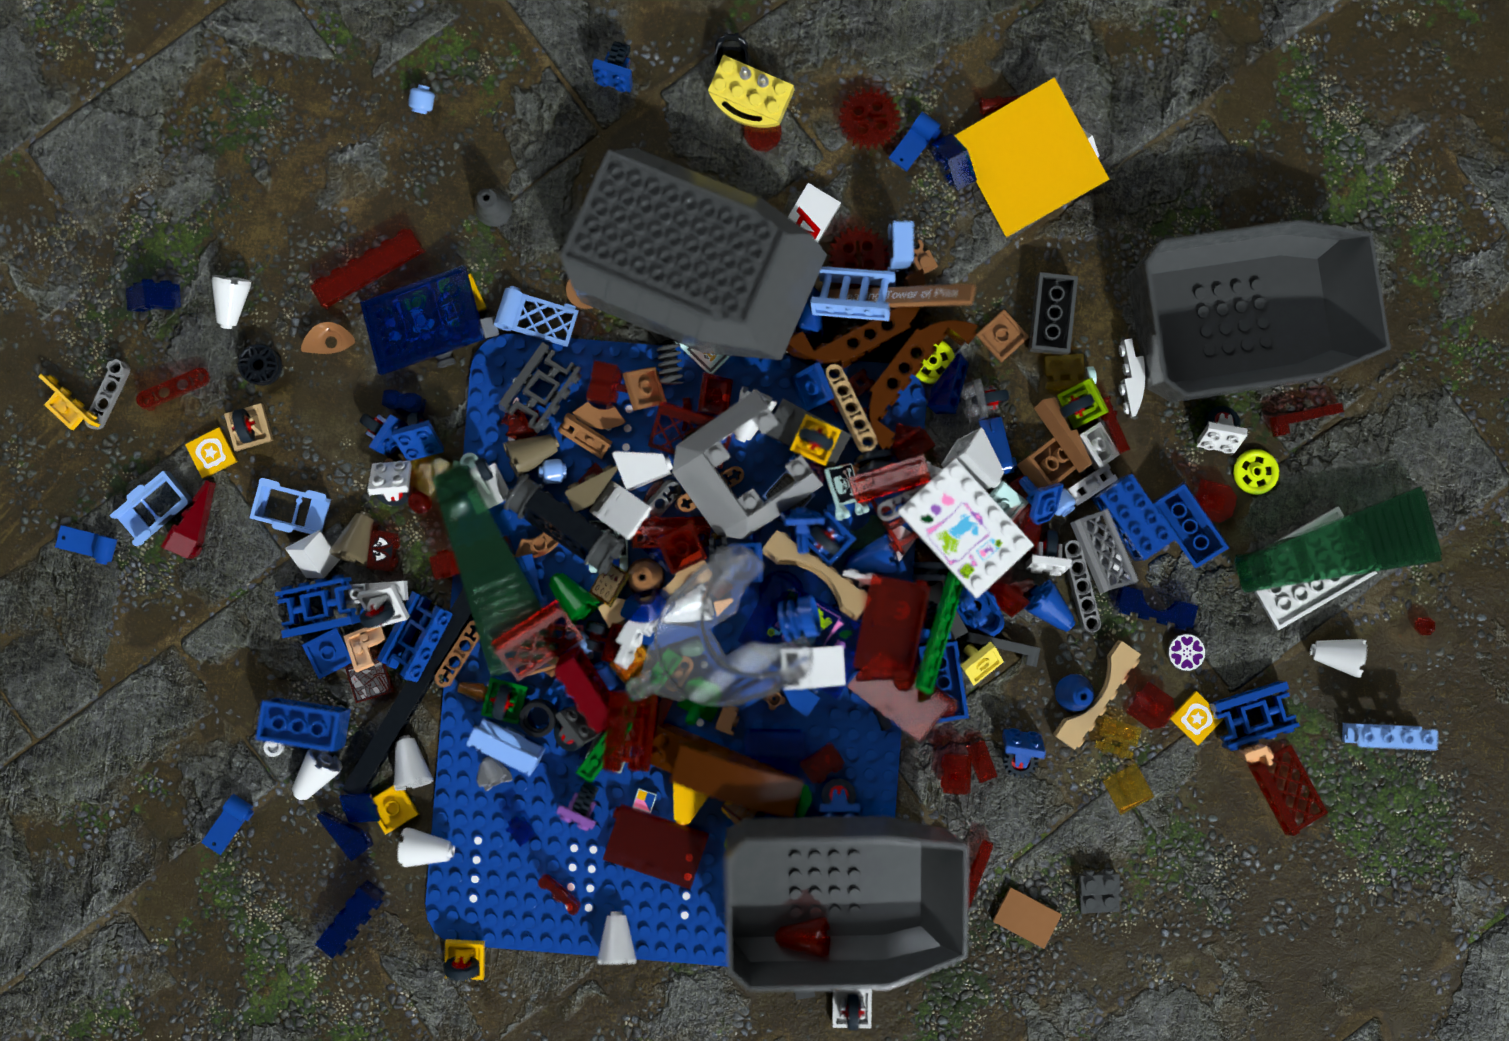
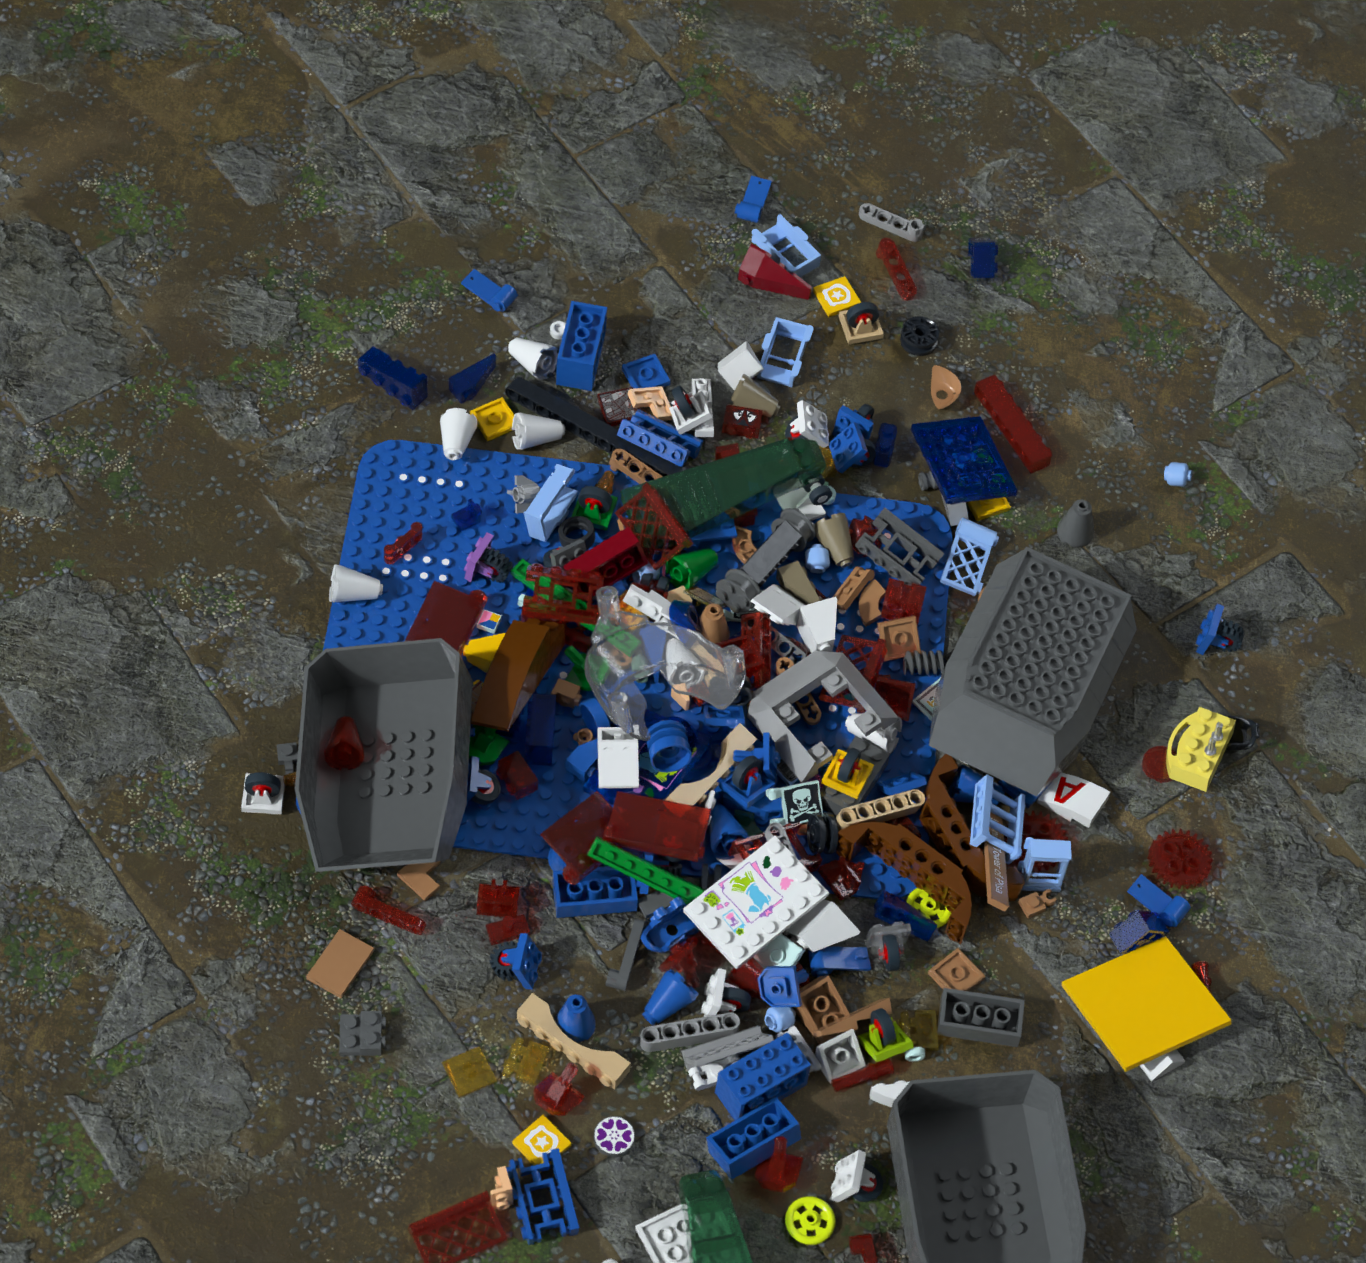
camera: 85 degrees right, 30 degrees down
yellow bracket [38,374,101,430] -> none
white cone [211,275,251,329] -> none
blue fence [275,574,360,638] -> none
clear blue piece [339,793,380,823] -> none
plate [444,939,485,981] -> none
clear red fence [849,455,932,504] -> none
light yellow tile [960,641,1004,685] -> none
clear blue arch [1114,586,1199,631] -> none

